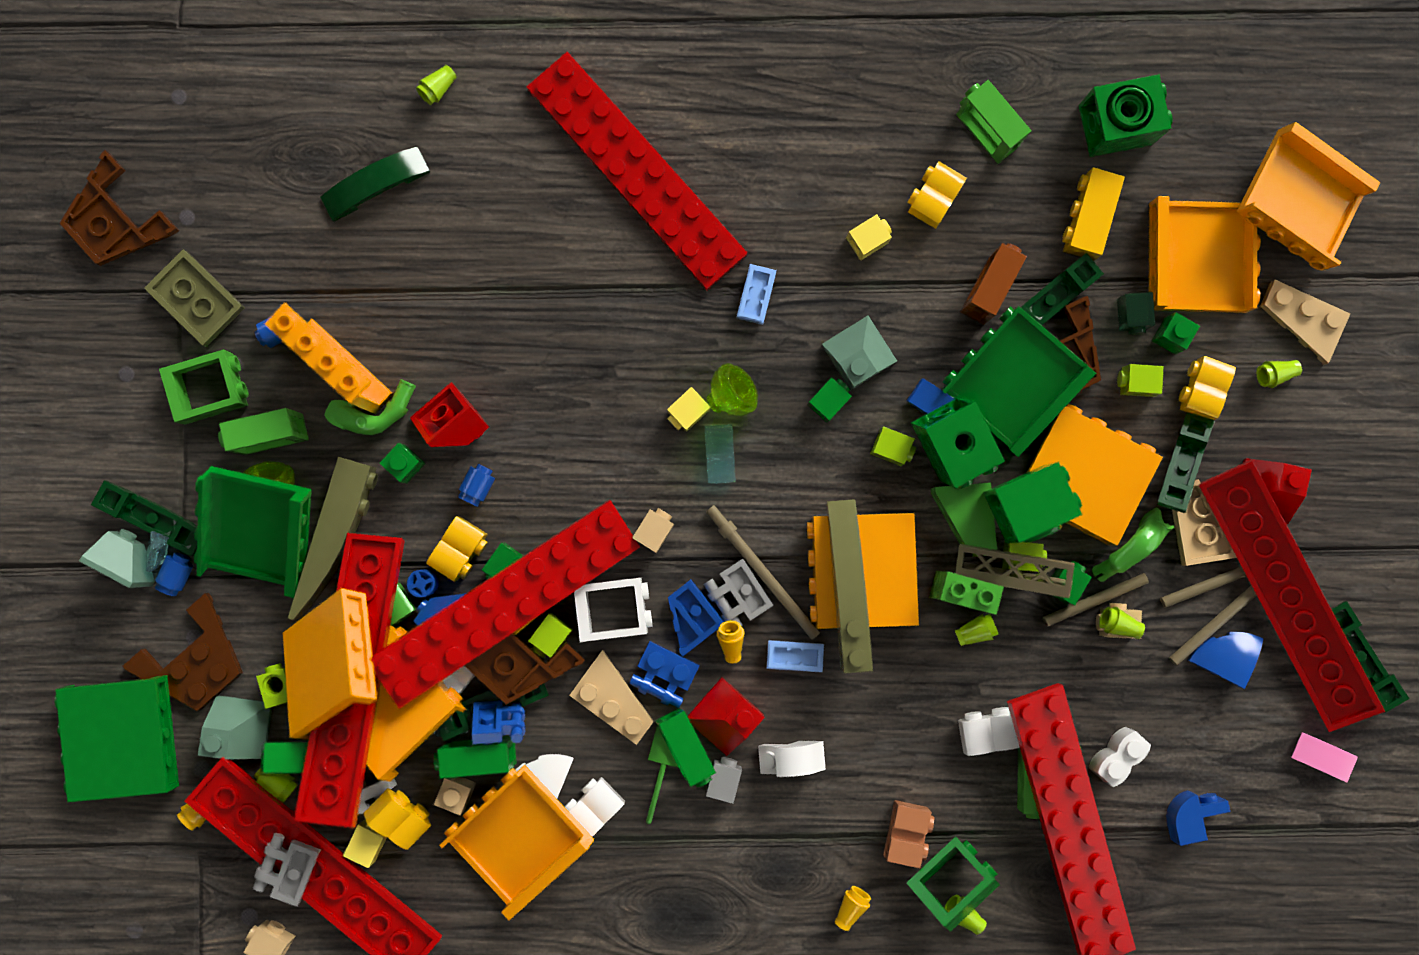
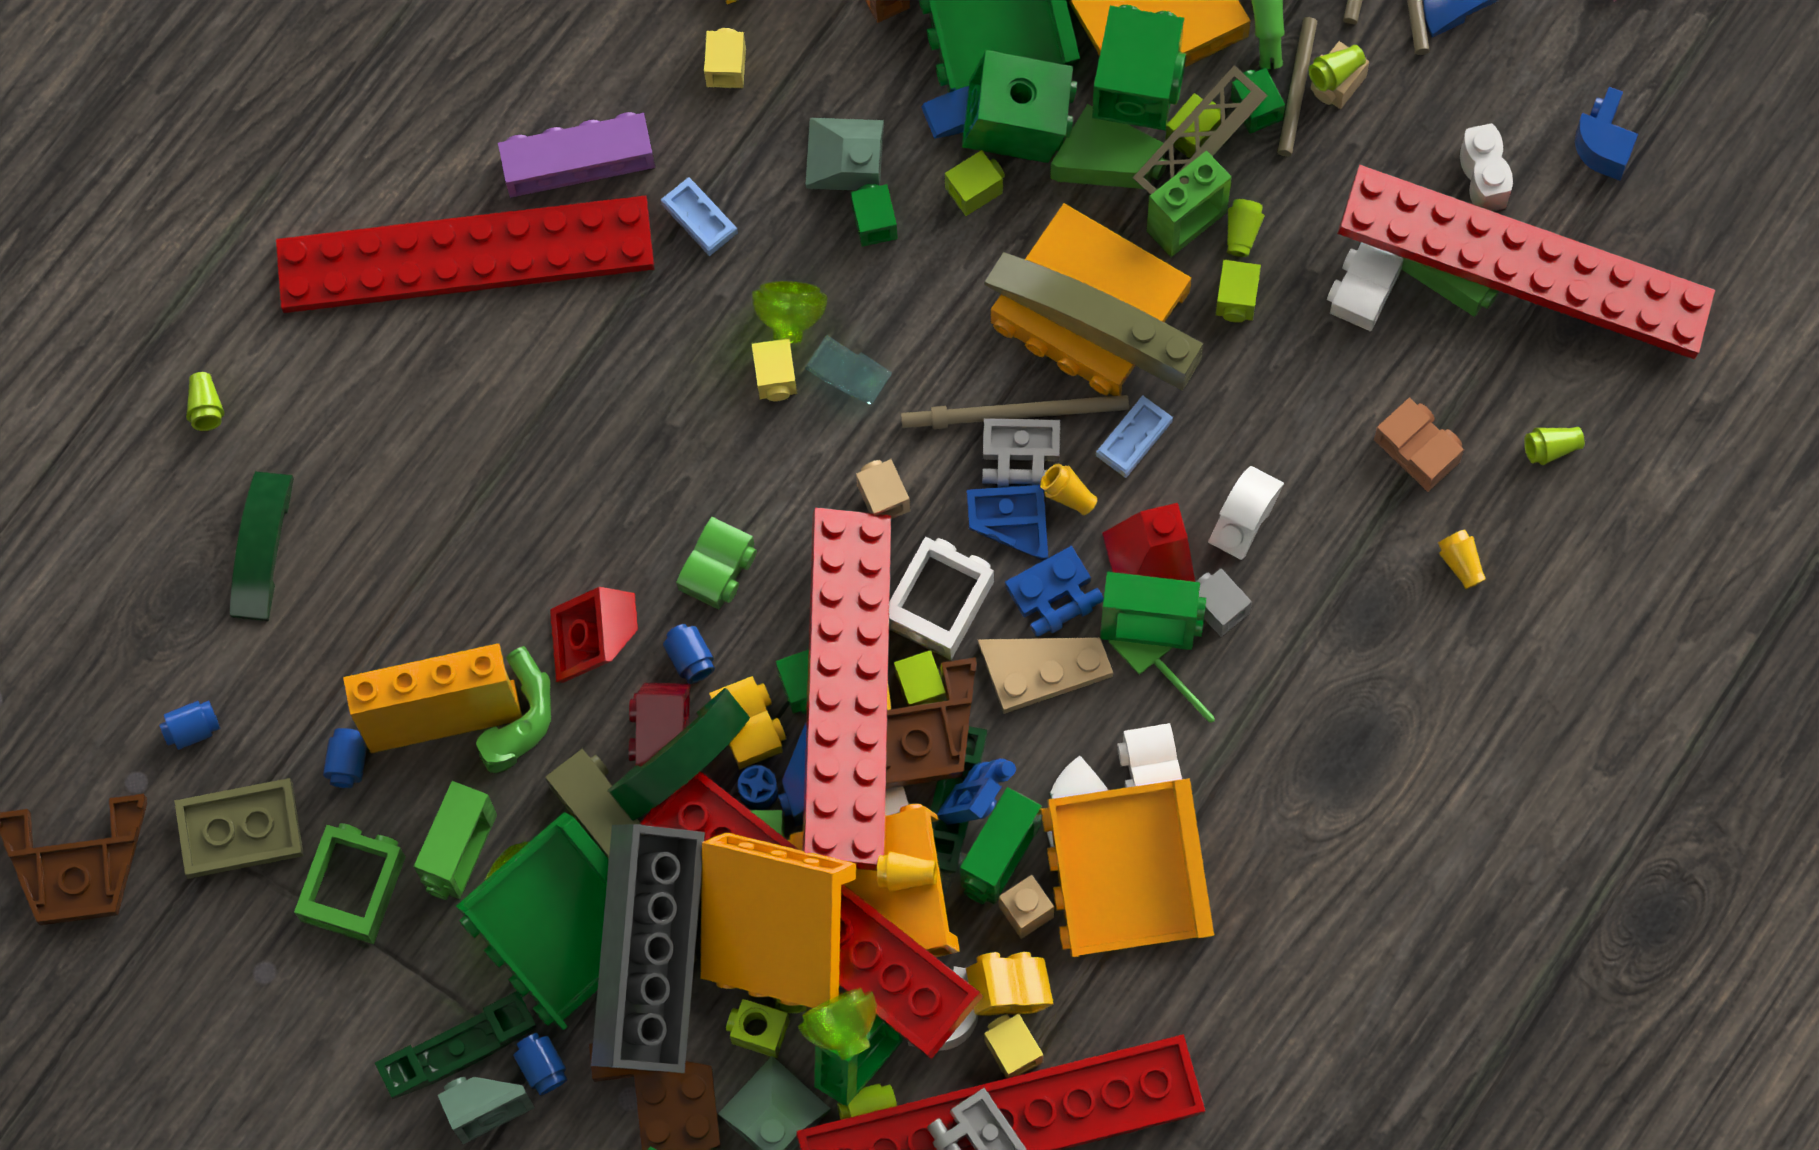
camera: 45 degrees left, 15 degrees down
clear light blue slope [146,531,169,572] -> none
green brick [380,443,426,484] -> none
green window [907,837,1000,932] -> none
none -> blue brick [159,700,221,750]
none -> medium lavender brick [498,112,655,198]
none -> dark grey brick [591,824,705,1073]
none -> dark green slope [607,688,750,821]
none -> dark red brick [629,683,690,767]
none -> bright green brick [676,517,757,610]
none -> clear neon green piece [798,987,877,1060]
none -> yellow cone [877,851,937,892]
none -> lime brick [1216,260,1261,322]

